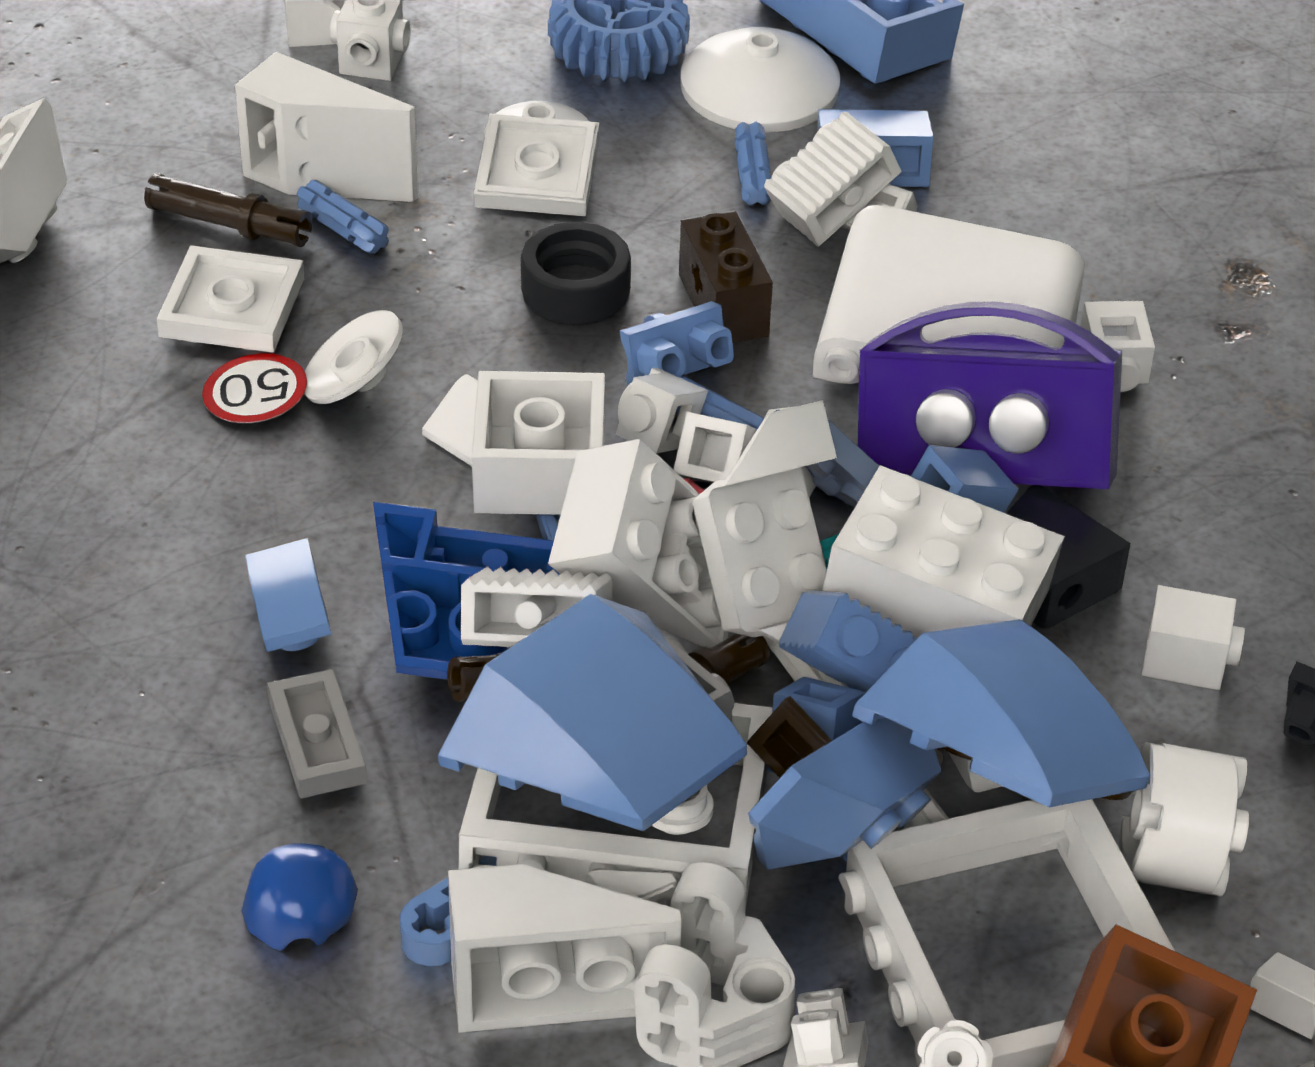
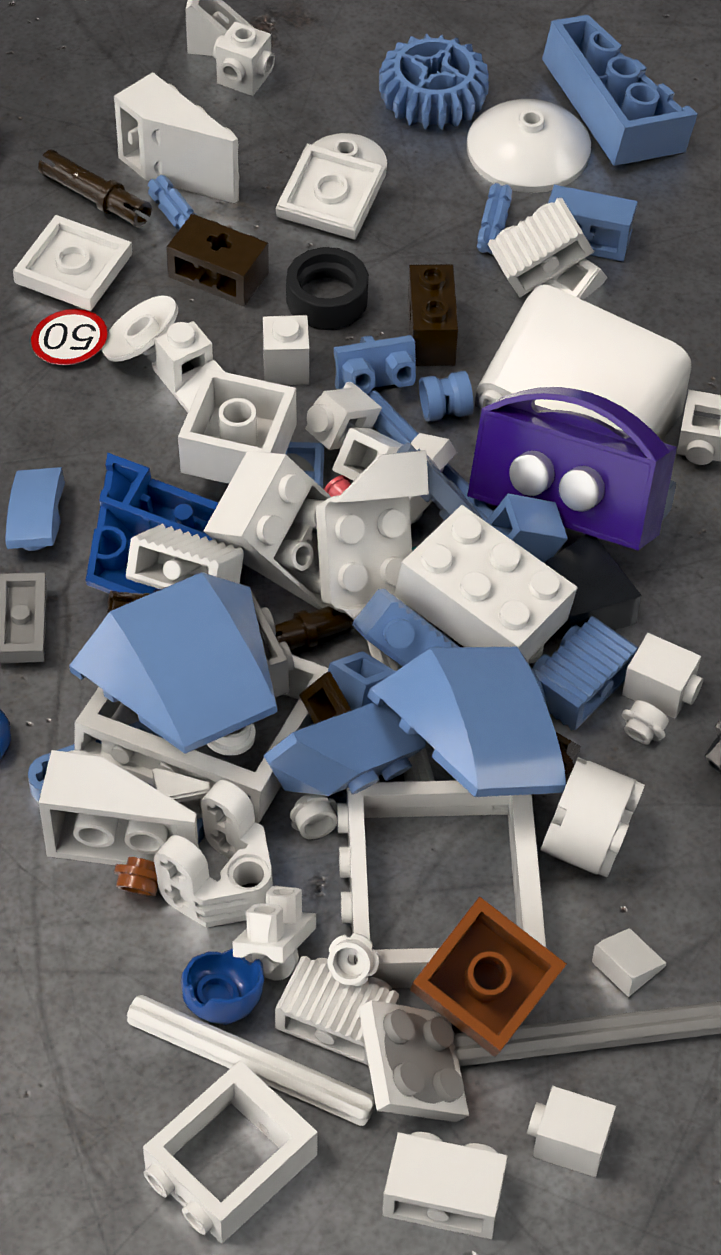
camera: 15 degrees right, 10 degrees up
none -> dark orange plate [114,857,158,896]
none -> white brick [152,321,213,396]
none -> dark brown brick [166,214,269,306]
none -> white brick [263,315,309,385]
none -> white plate [290,794,338,839]
none -> medium blue wheel [419,371,474,422]
none -> medium blue brick [532,616,639,730]
none -> white plate [622,700,669,745]

